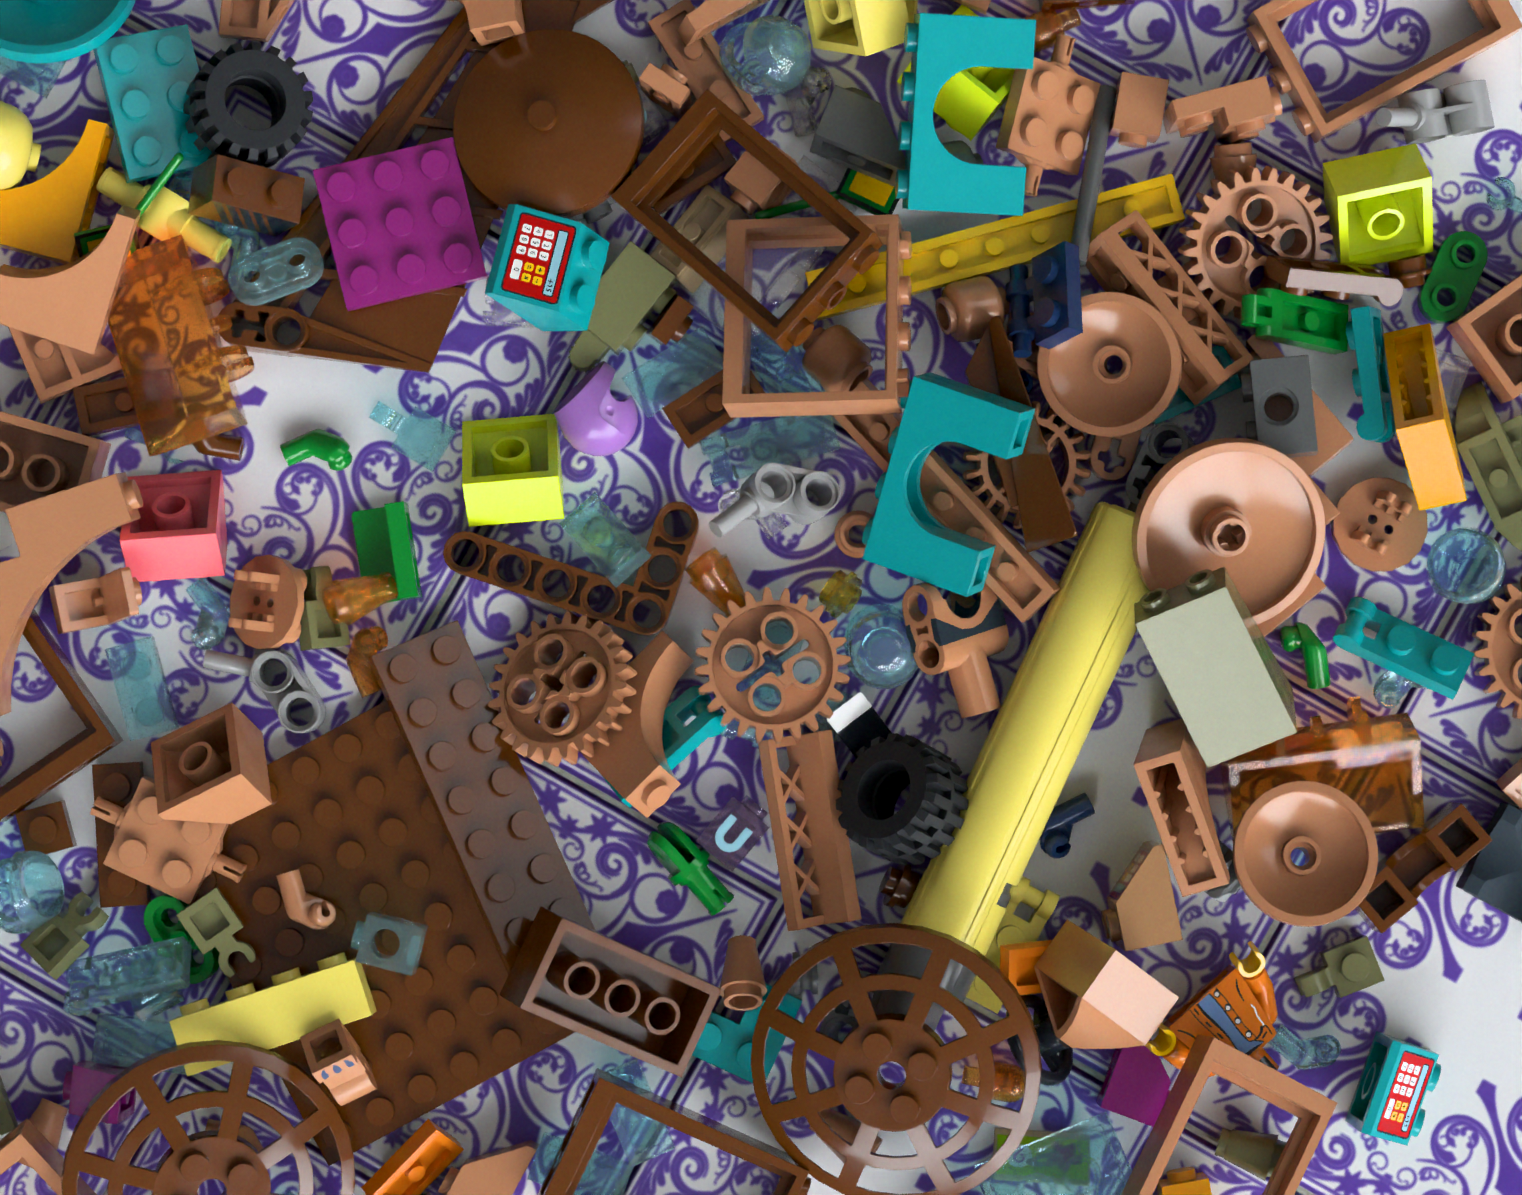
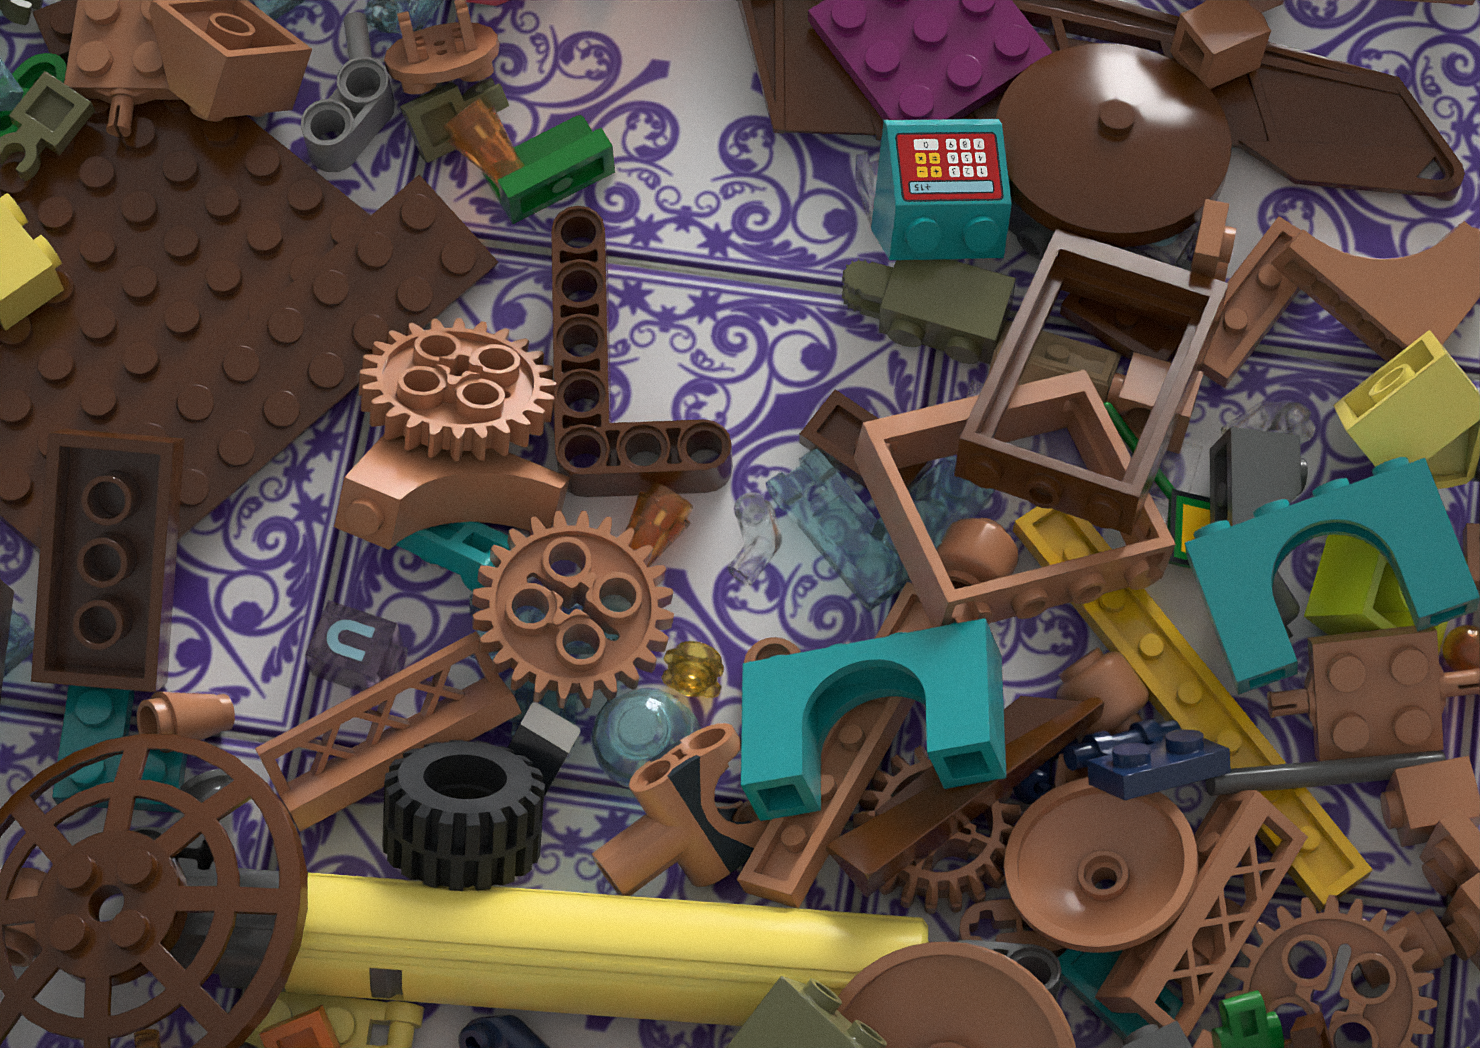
camera: 70 degrees right, 20 degrees down
nougat arm [276,869,336,930] -> none
green arm [280,429,352,471] -> none
clear orange arm [346,626,388,698] -> none
clear light blue brick [351,912,428,976] -> none
clear light blue plate [369,401,457,472] -> none
neon yellow slope [462,414,564,527] -> none
medium lavender helmet [554,361,638,456] -> none
clear light blue plate [559,492,652,588] -> none
clear light blue plate [622,326,723,419] -> none
reddish brown plate [646,295,694,345] -> none
green arm [647,822,734,916] -> none
light grey beam [709,463,841,537] -> none
clear light blue helmet [719,15,811,96] -> none
reddish brown plate [879,863,920,908] -> none

